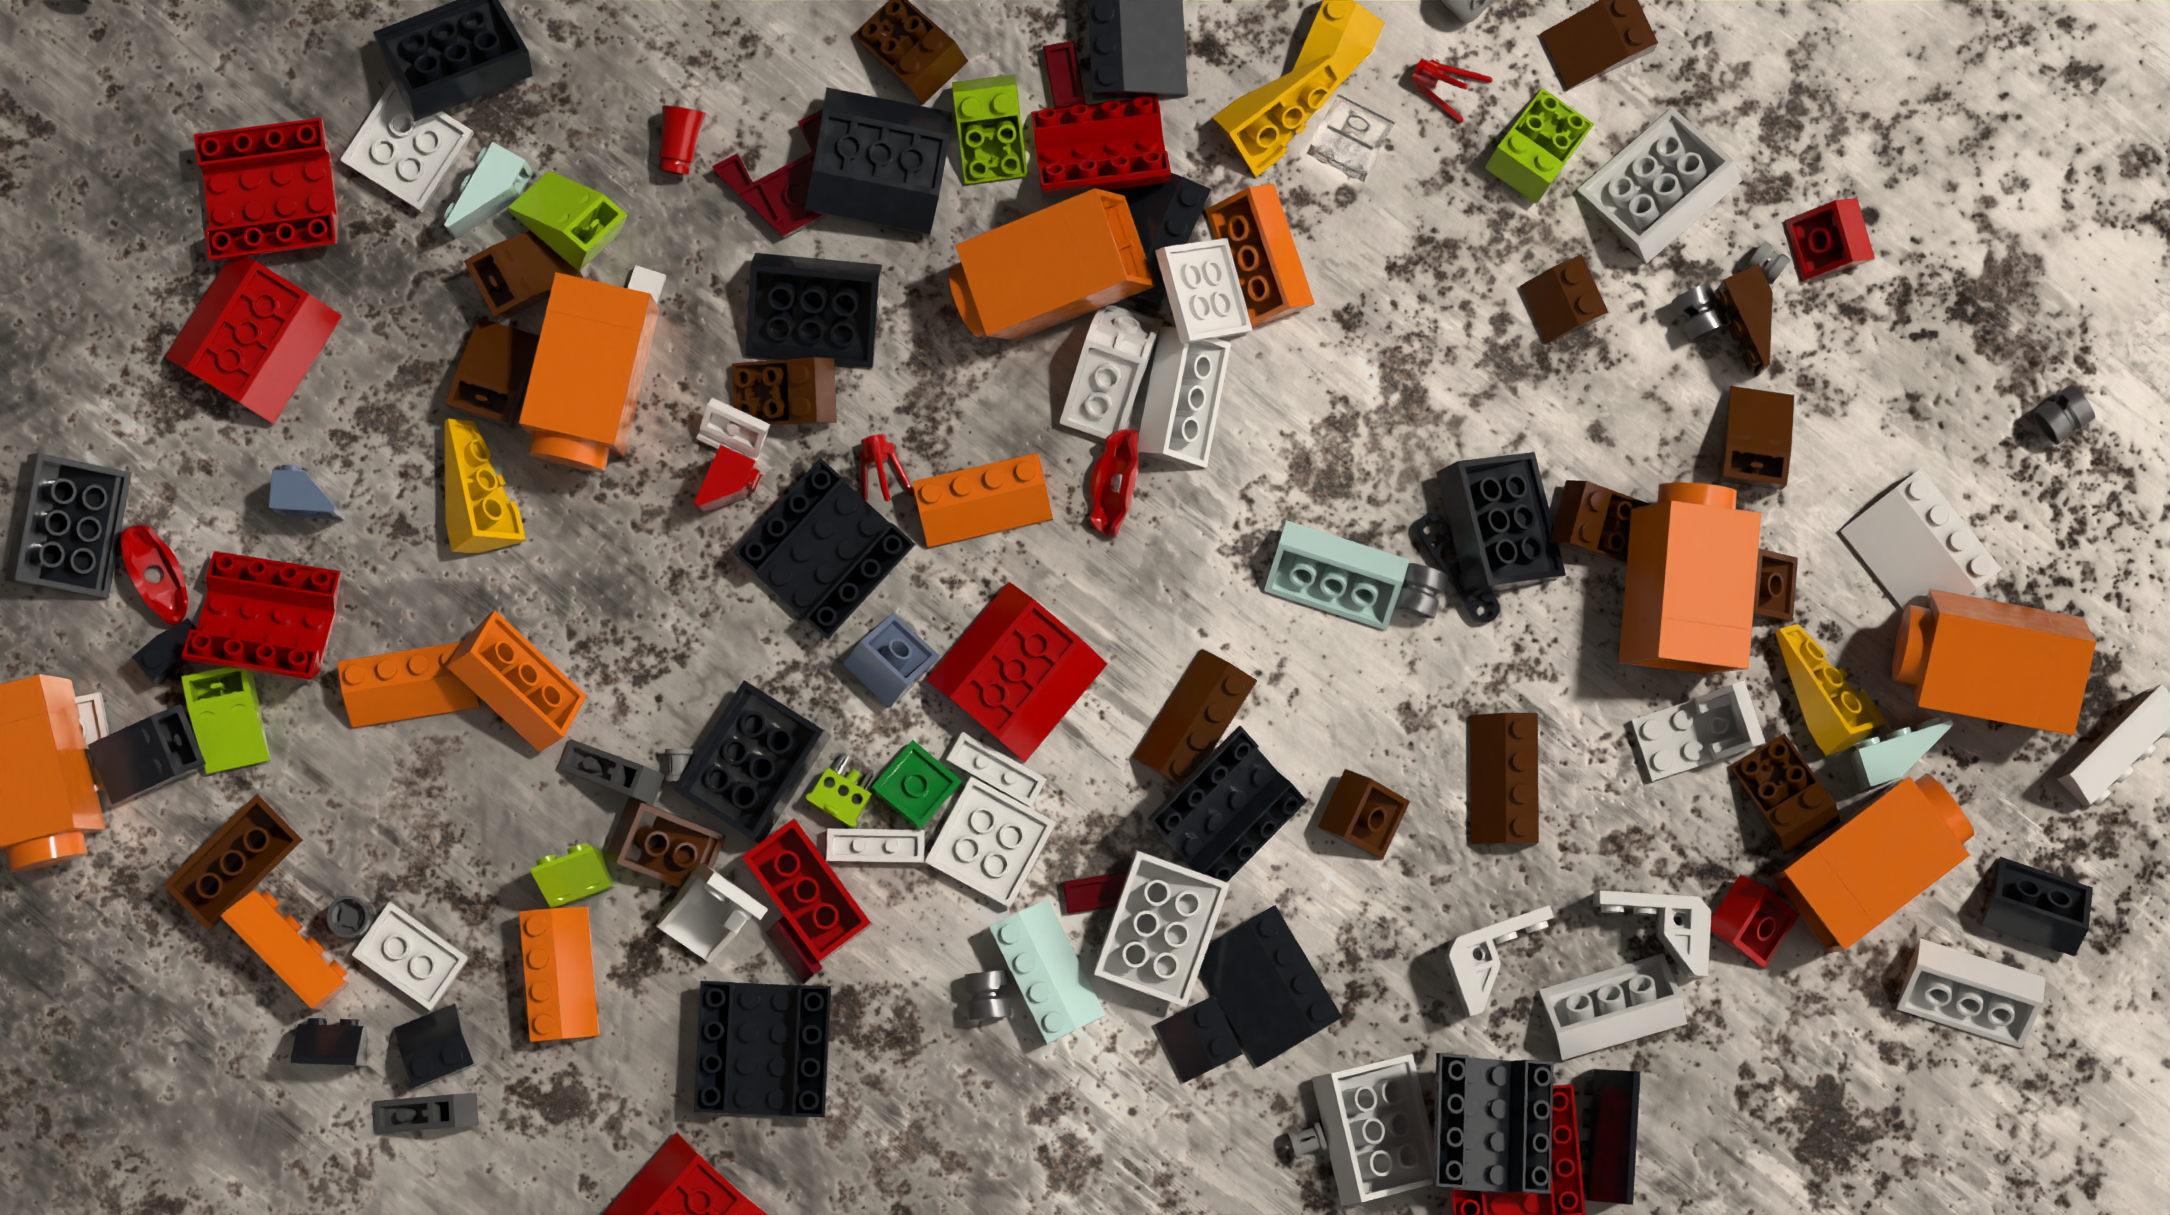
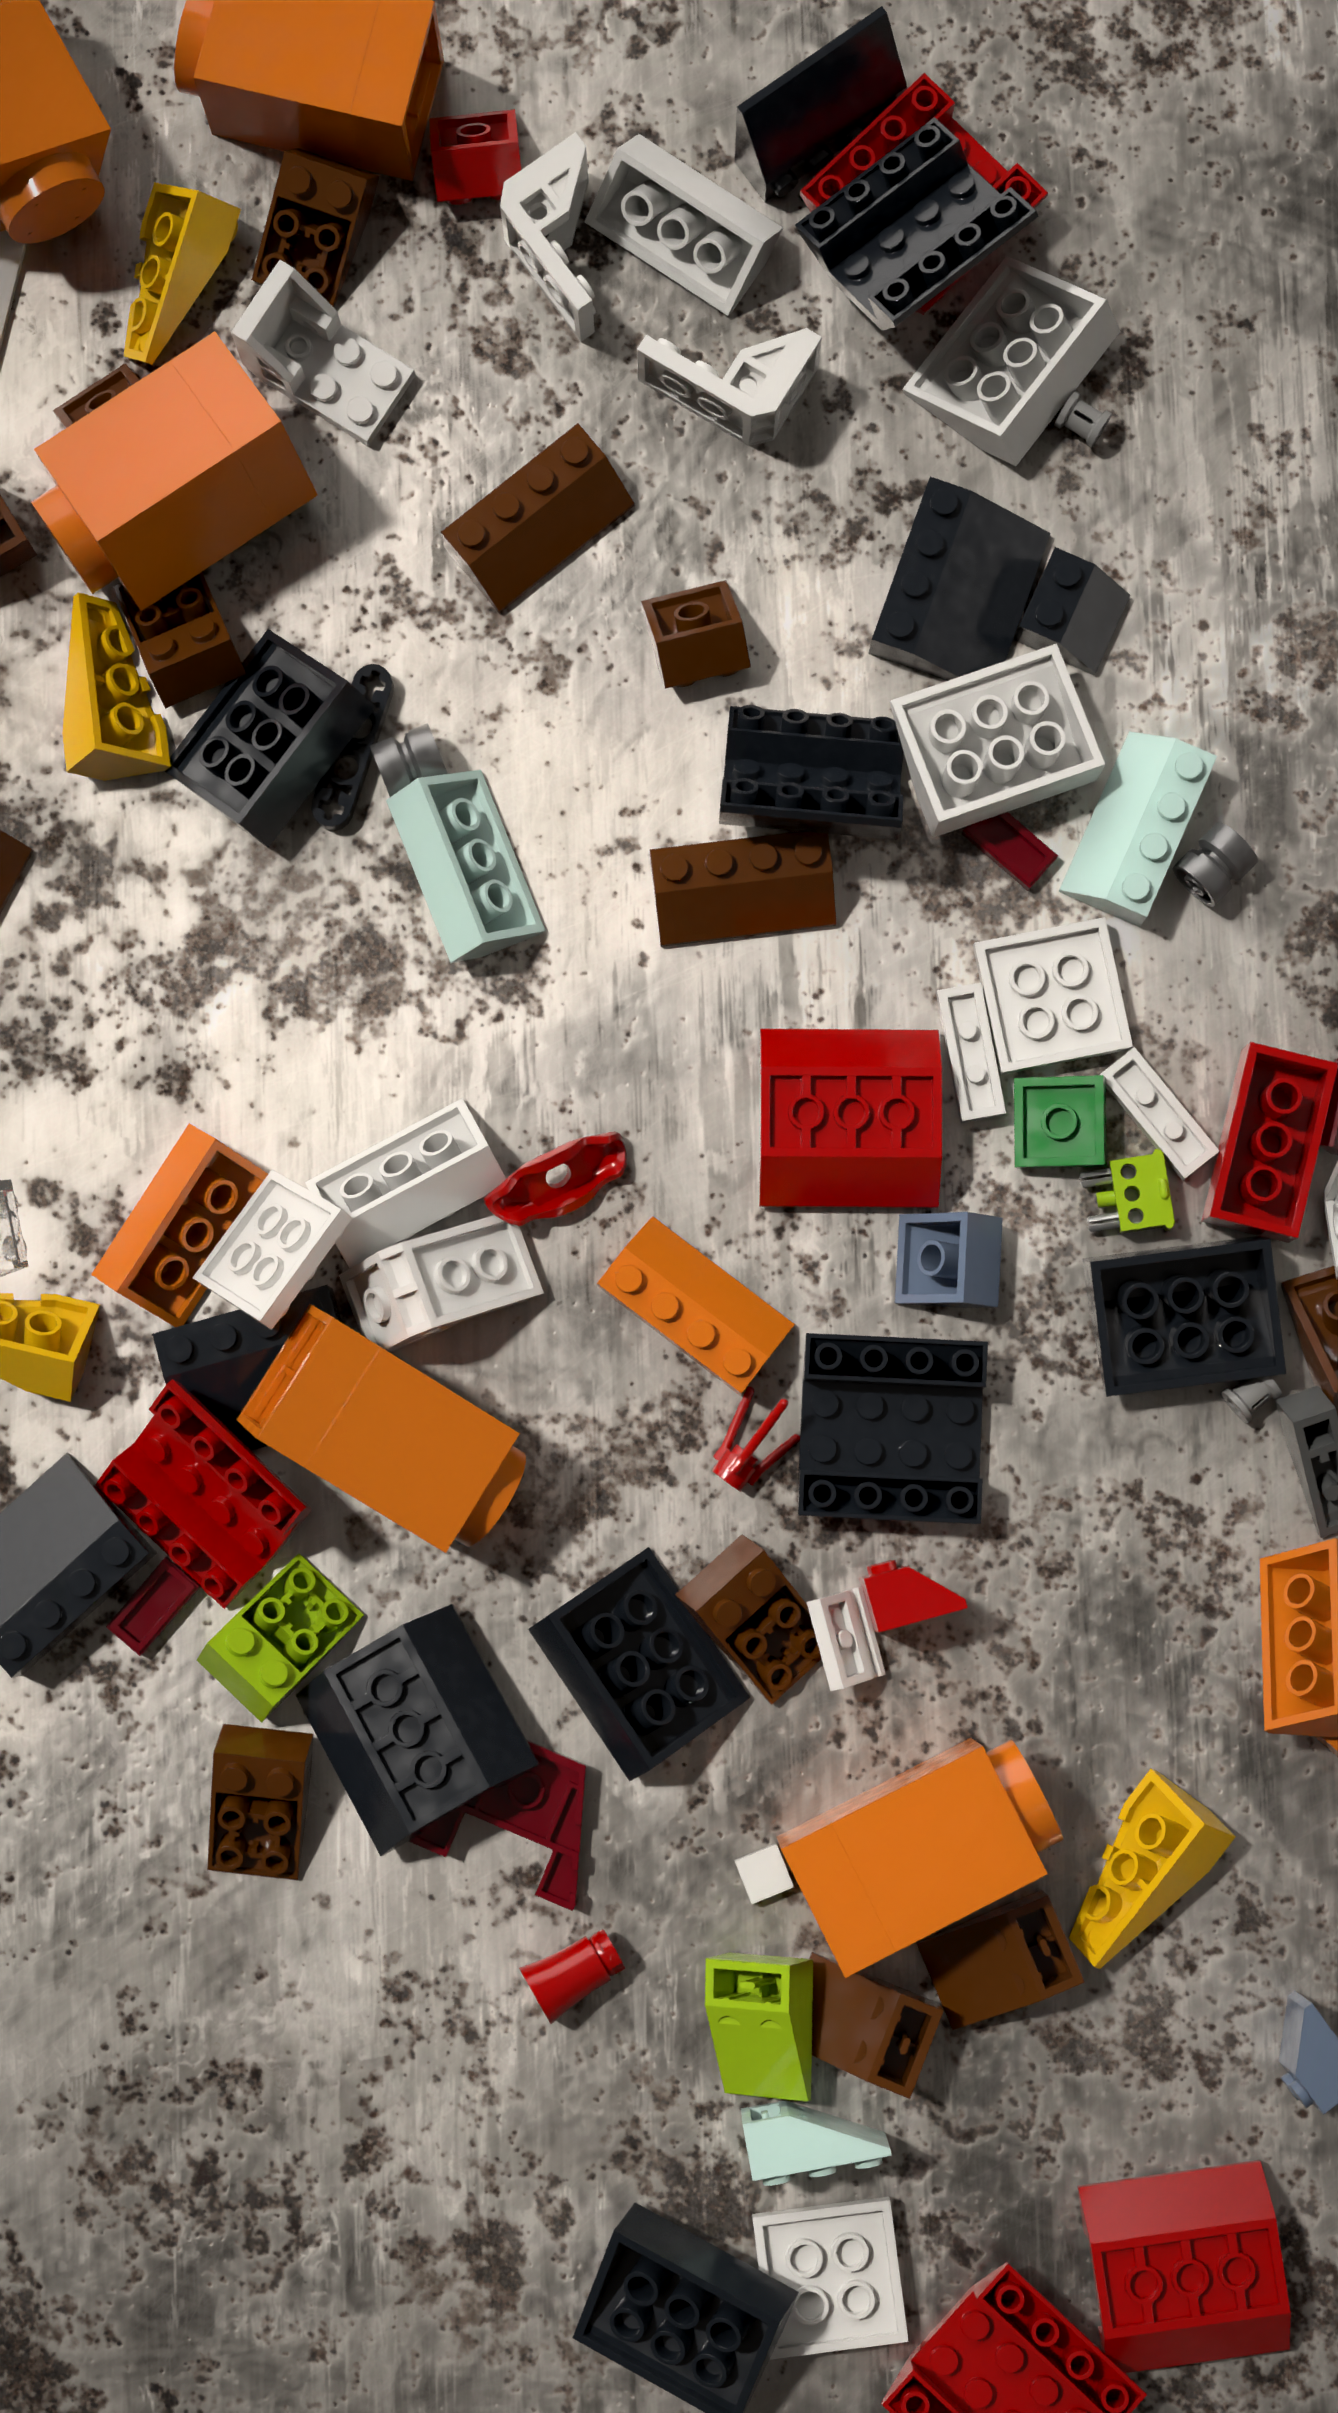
camera: 130 degrees left, 0 degrees up
light aqua slope [1848,717,1953,791] -> none
none -> yellow wedge [62,592,171,781]

